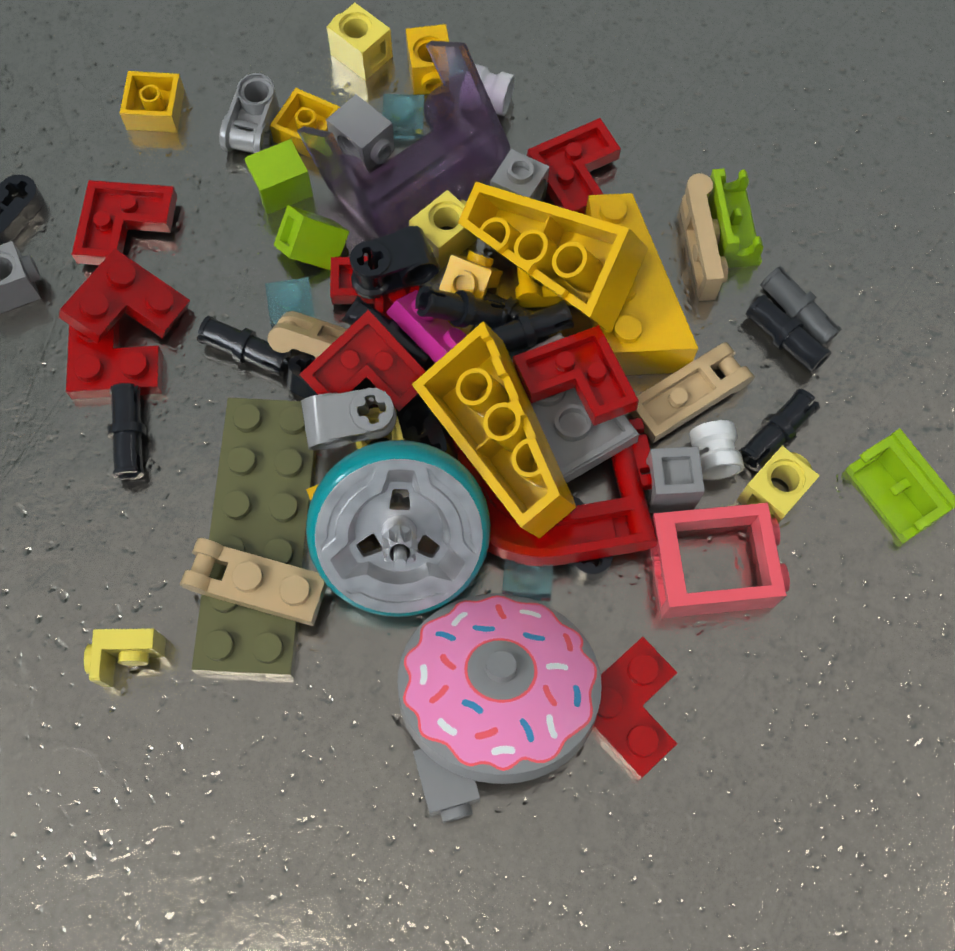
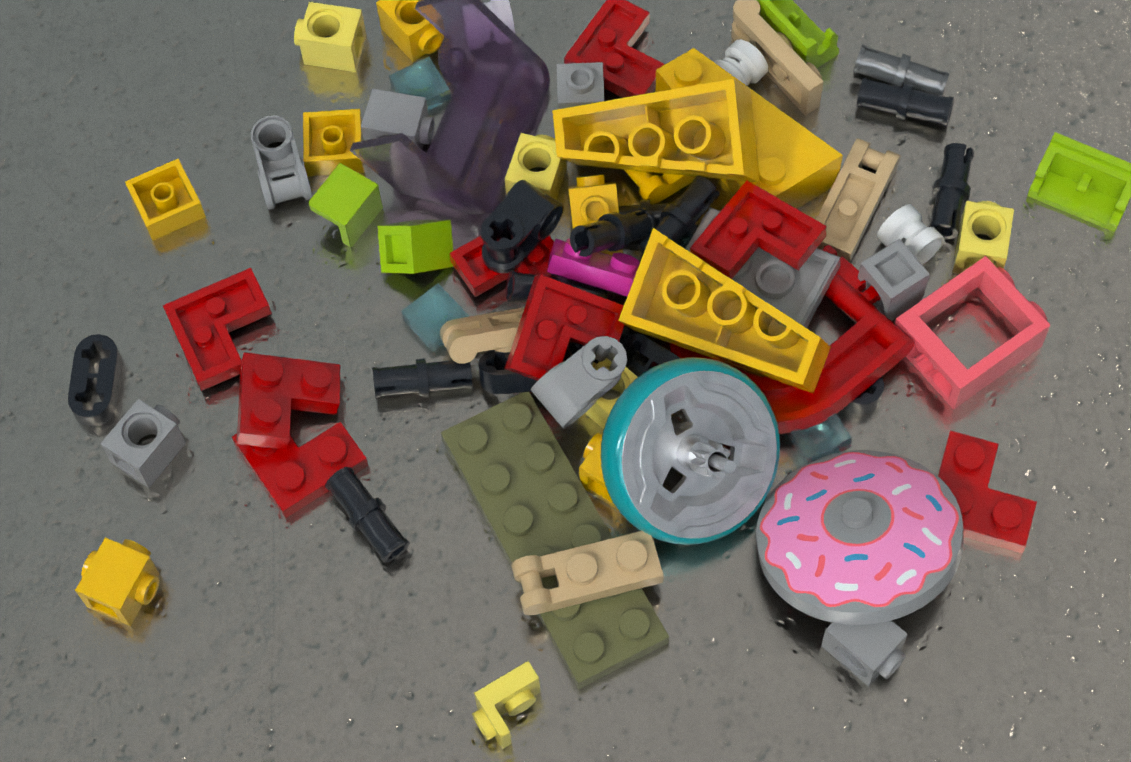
camera: 25 degrees left, 5 degrees down
none -> white wheel [714,39,768,86]

